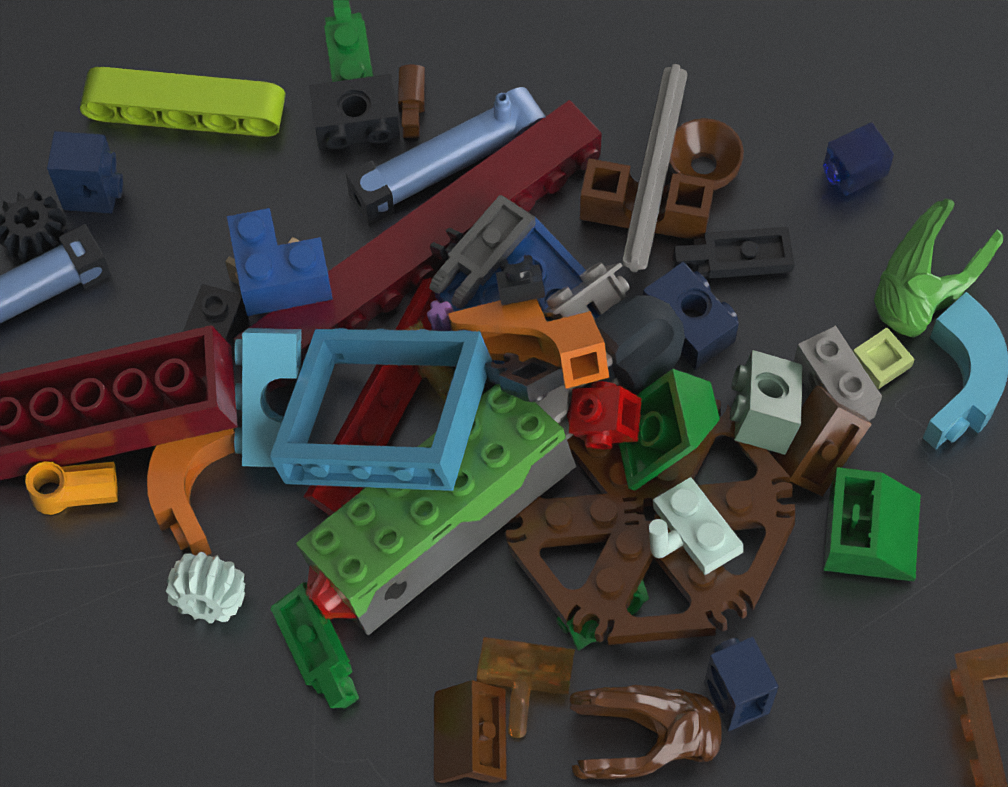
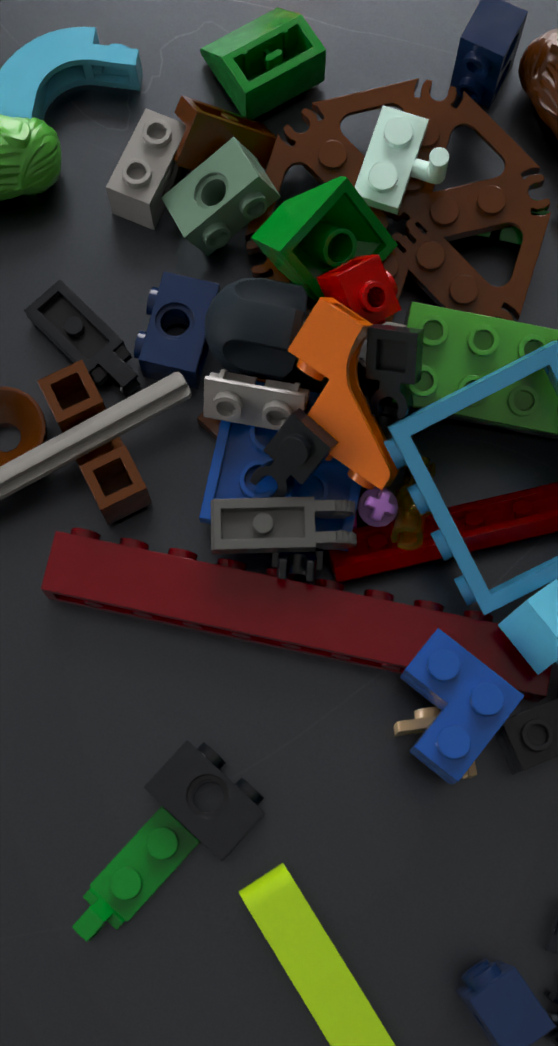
camera: 130 degrees left, 10 degrees up
medium blue piece [346,87,546,226] -> none
reddish brown bar [398,64,425,138] -> none
yellowish green plate [853,327,915,389] -> none

